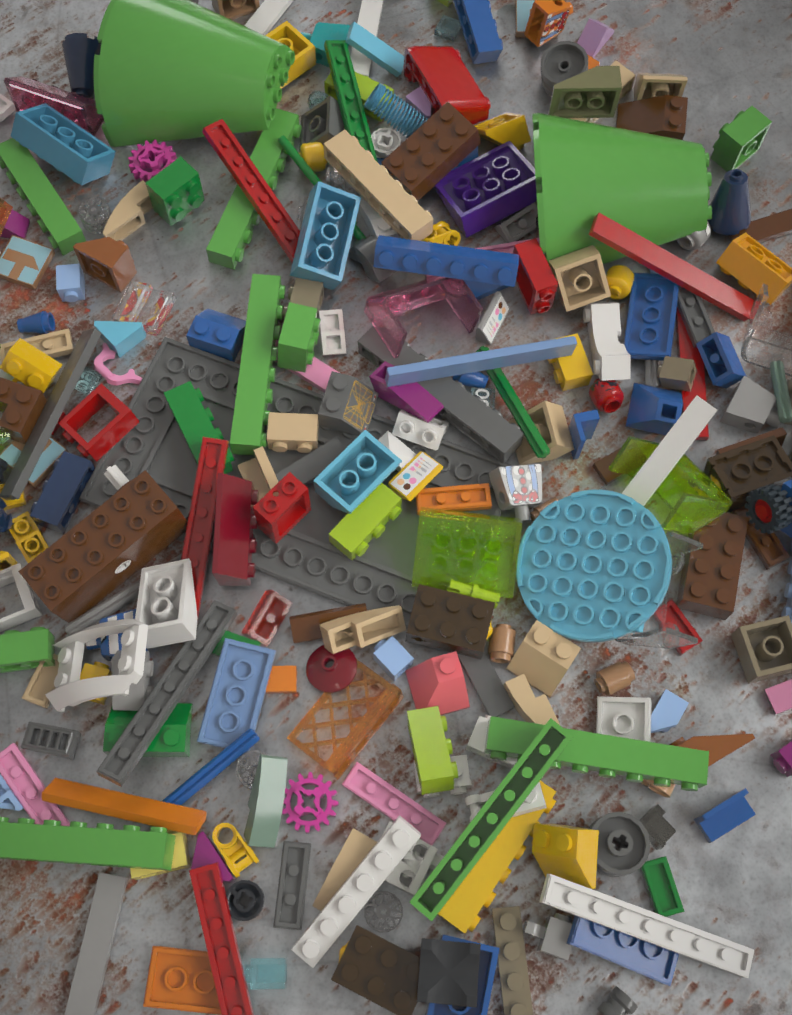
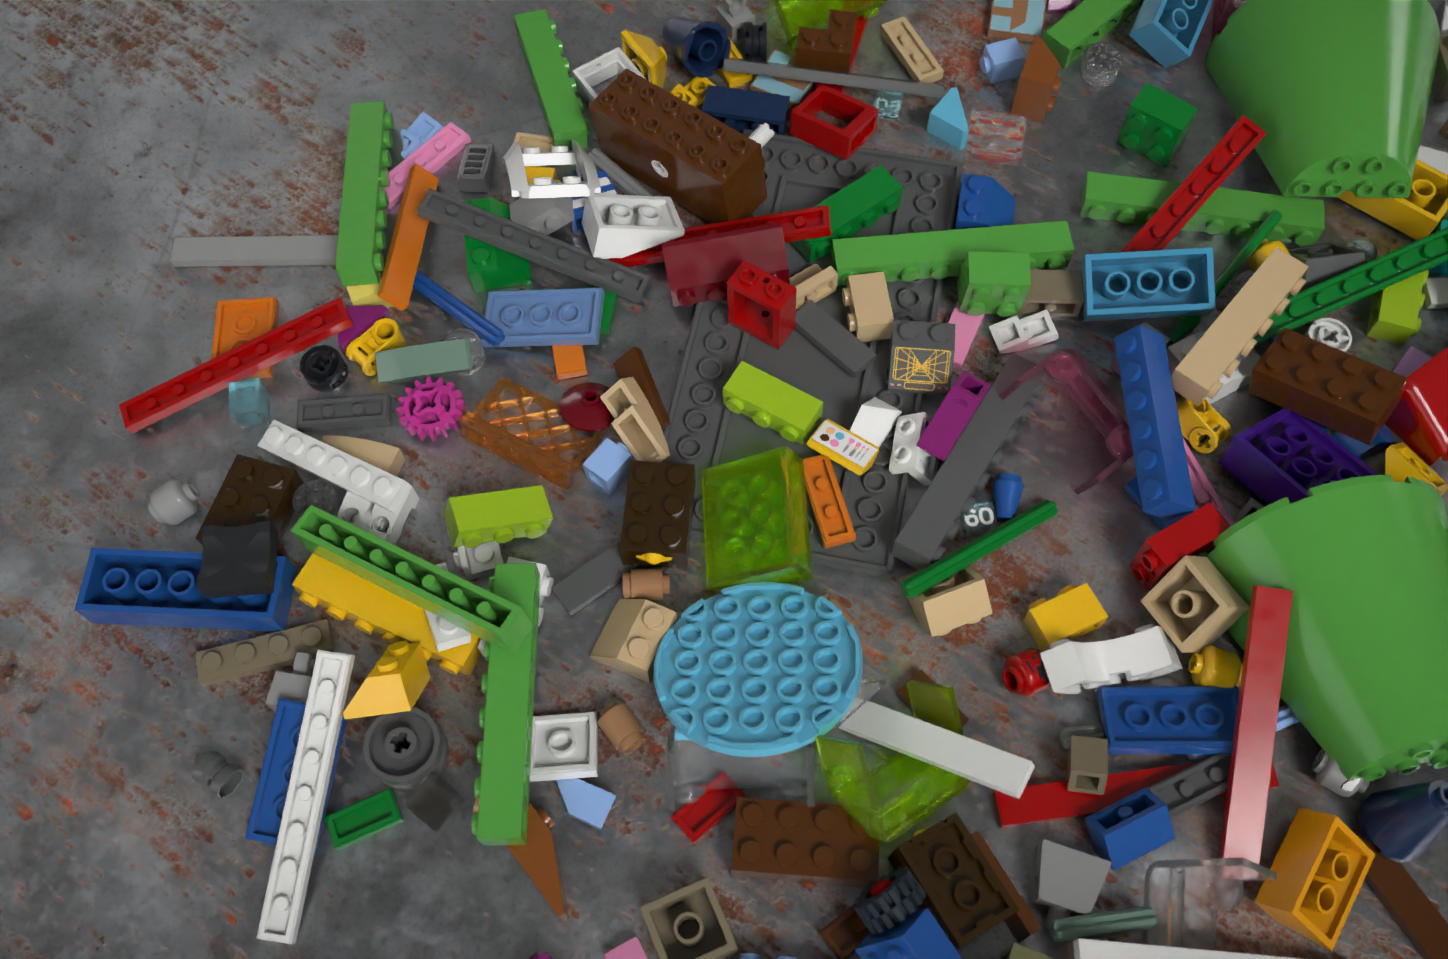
camera: 85 degrees right, 5 degrees down
yellow brick [0,338,63,393] -> none
blue cone [17,311,55,334] -> none
bright pink helmet [94,343,143,386] -> none
tan slope [103,180,153,241] -> none
dark pink gear [128,139,177,182] -> none
clear red slope [241,590,293,647] -> none
medium azure slope [313,430,402,514] -> none
bright pink tile [342,762,446,845] -> none
dark azure piece [364,83,428,138] -> none
medium blue tile [385,336,577,387] -> none
coral slope [405,651,470,716] -> none
lime pin [446,579,500,609] -> none
slope [475,291,509,345] -> none
torso [489,464,542,523] -> none
tan slope [503,674,560,725] -> none
blue panel [568,410,600,460] -> none
blue slope [625,383,683,435] -> none
blue panel [694,788,756,843] -> none

